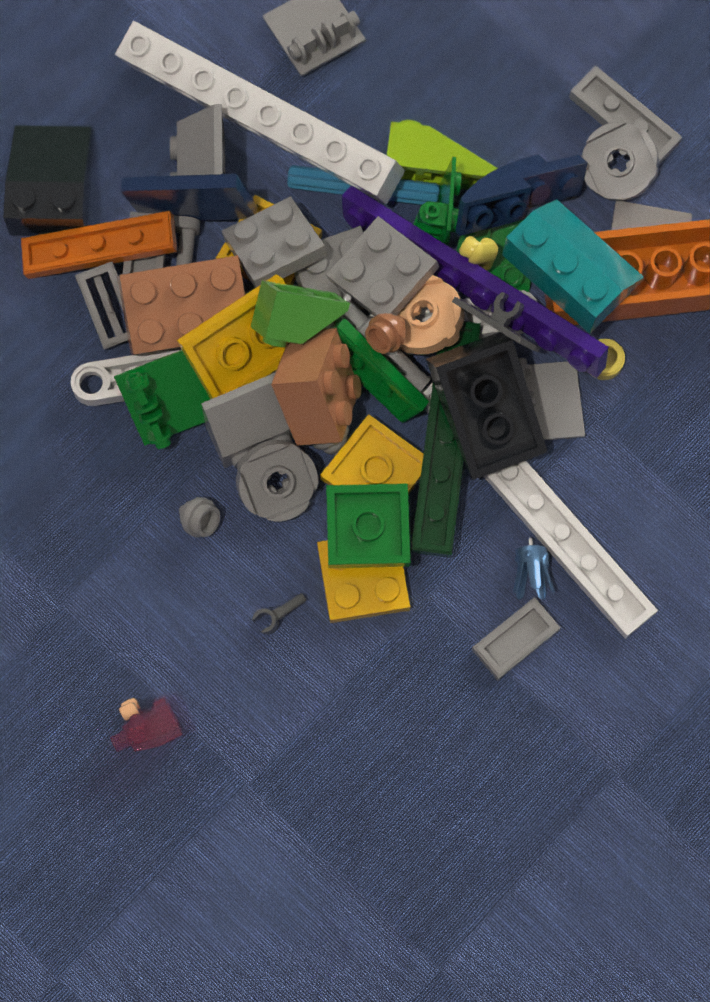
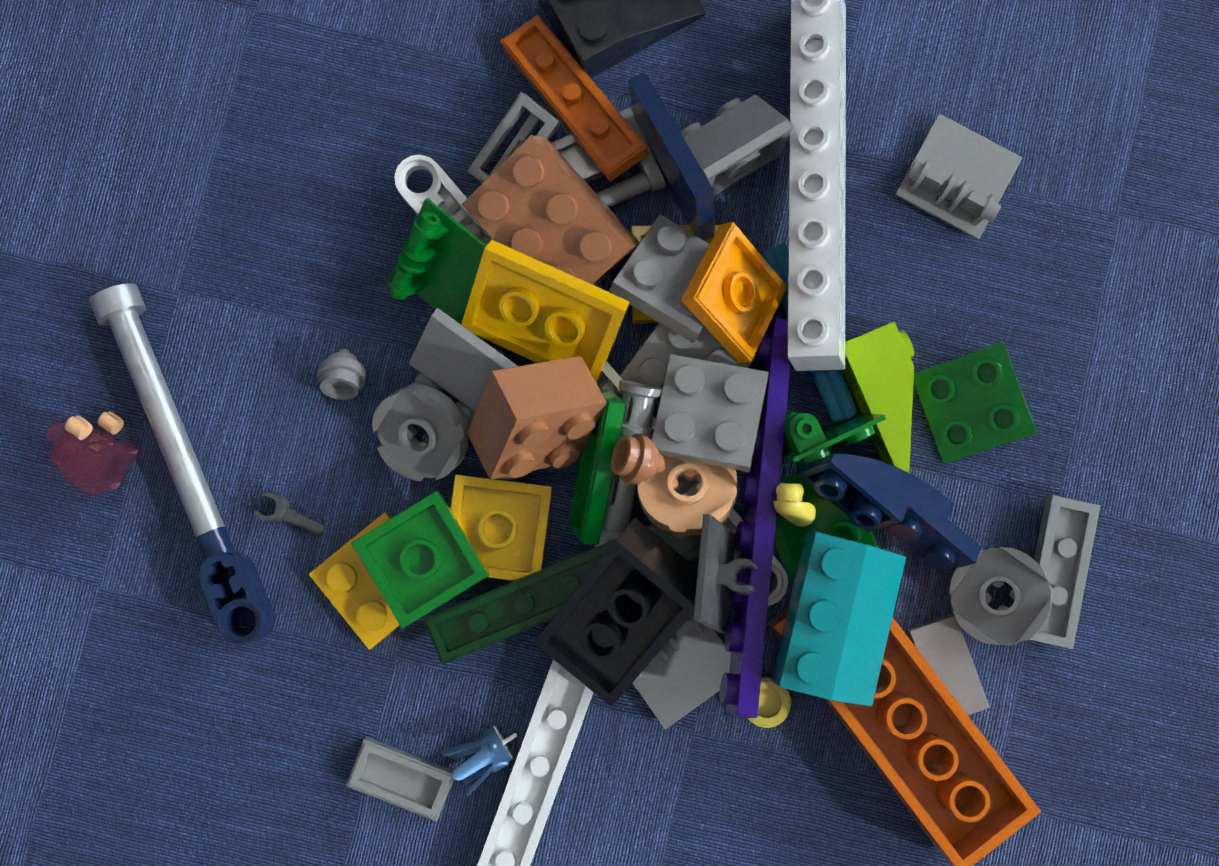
camera: 60 degrees right, 10 degrees up
bright green slope [250,280,350,347] -> none
none -> flat silver piece [89,283,275,644]
none -> light orange tile [681,222,788,363]
none -> green hinge [914,341,1038,464]

